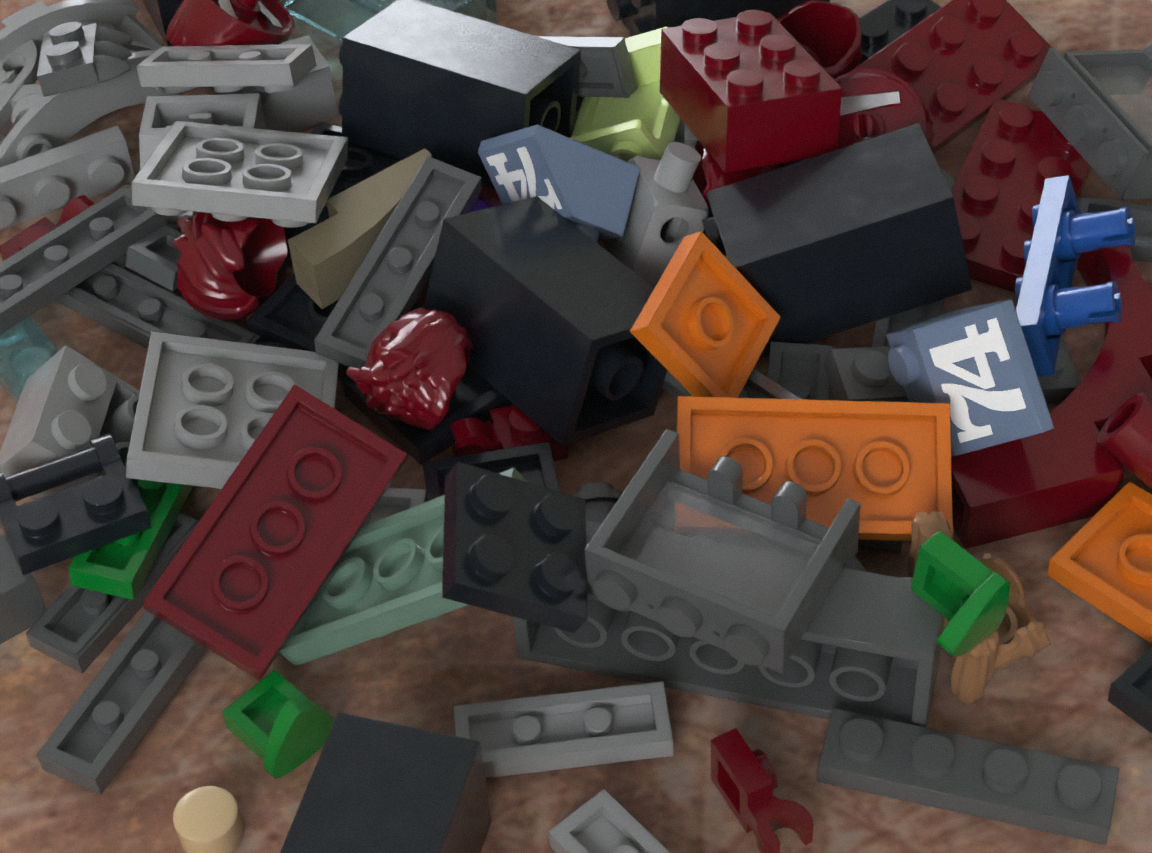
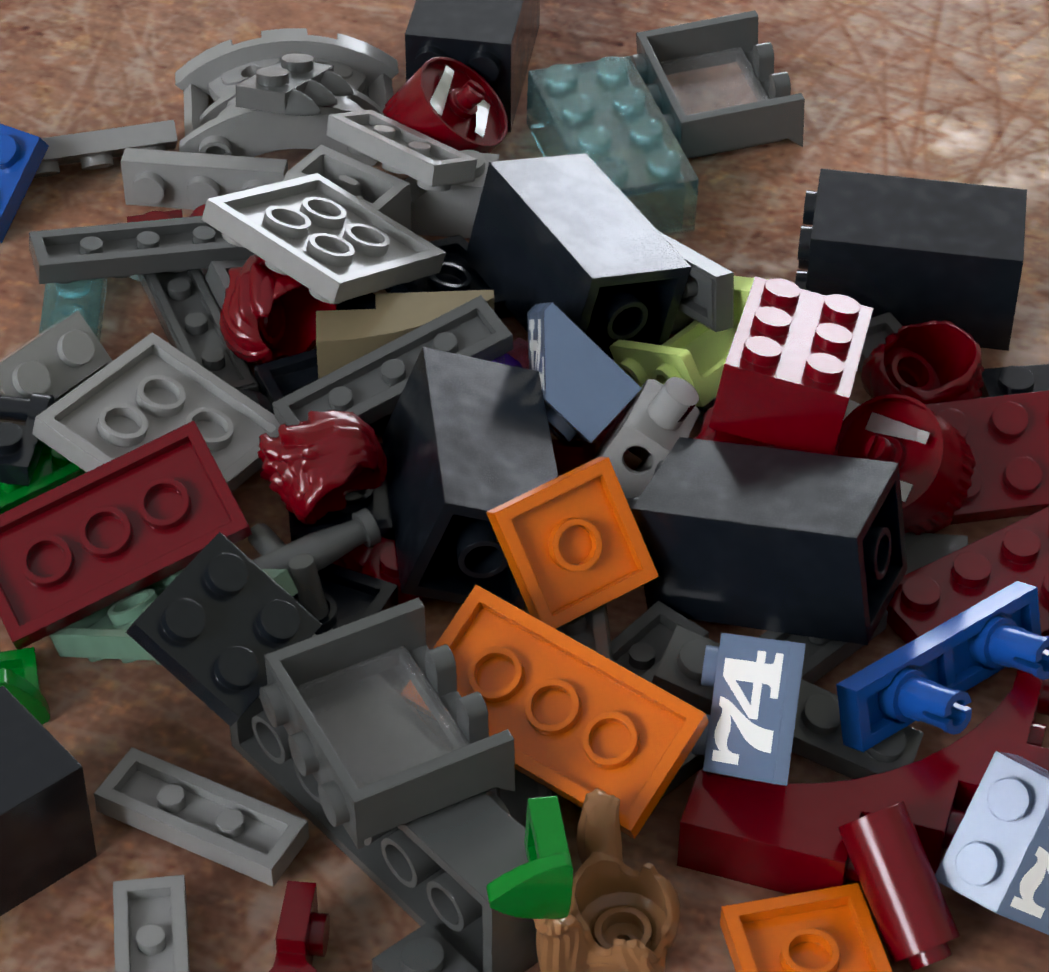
camera: 30 degrees right, 5 degrees down
none -> dark grey piece [248,508,381,620]

